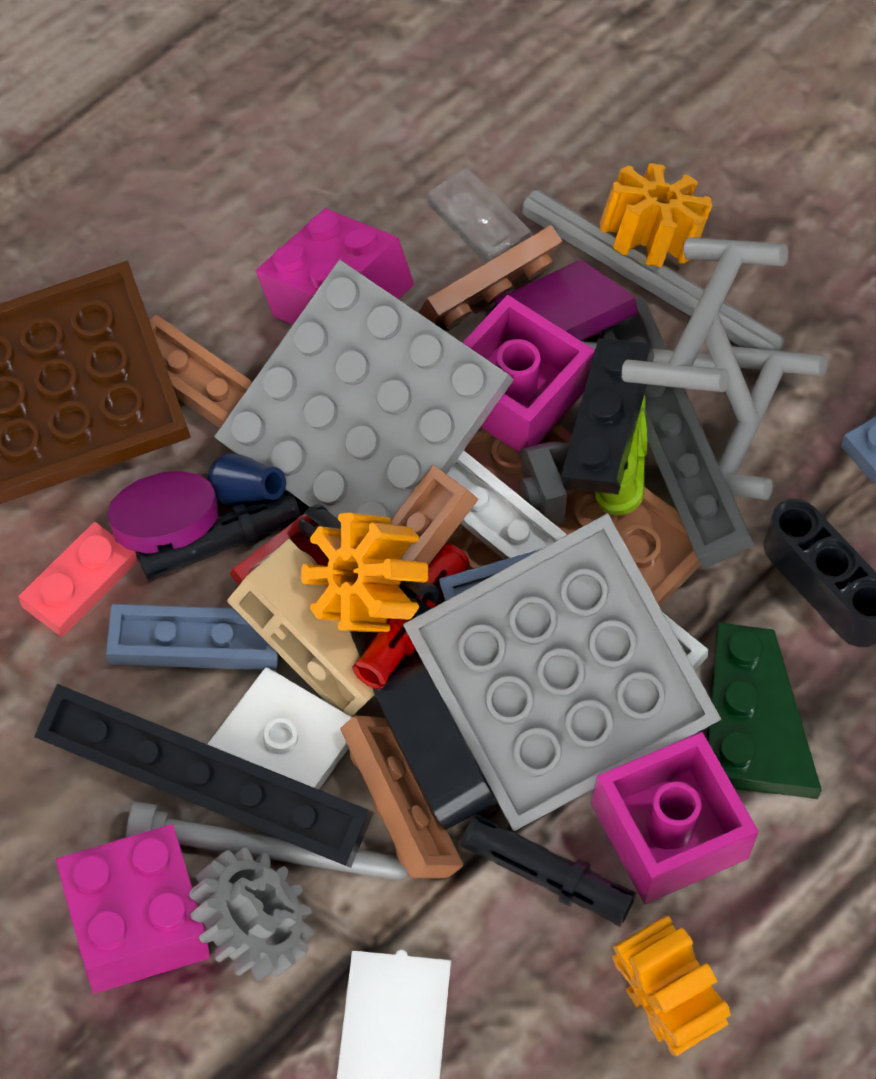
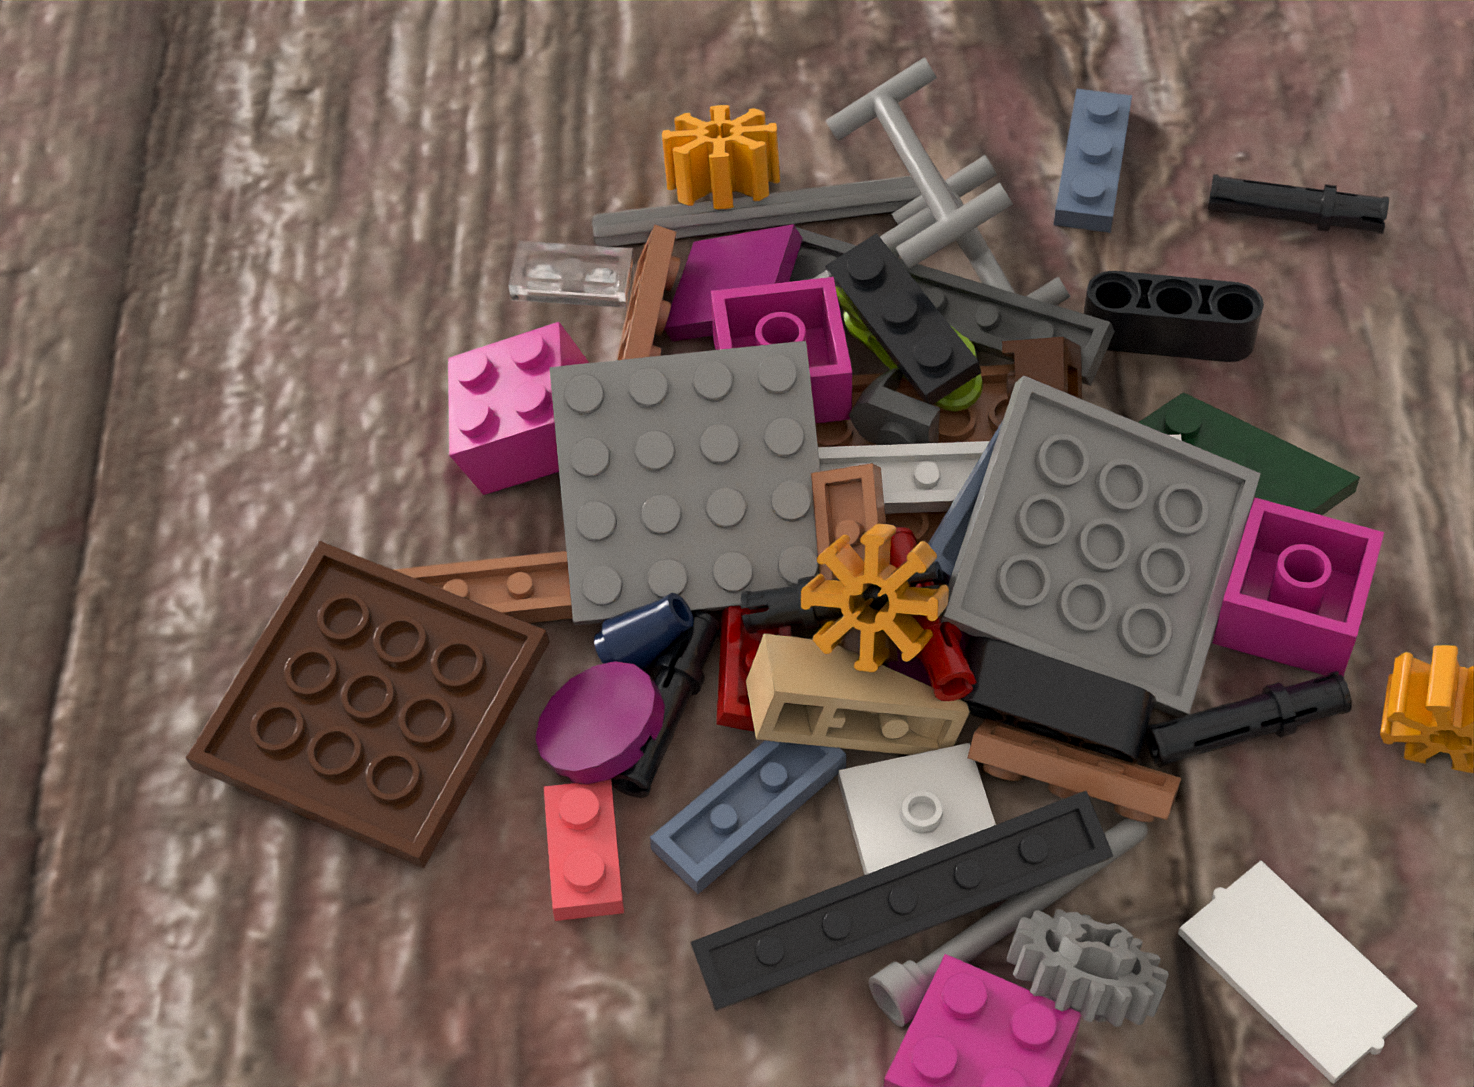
camera: 40 degrees left, 5 degrees down
none -> reddish brown brick [1002,337,1082,401]

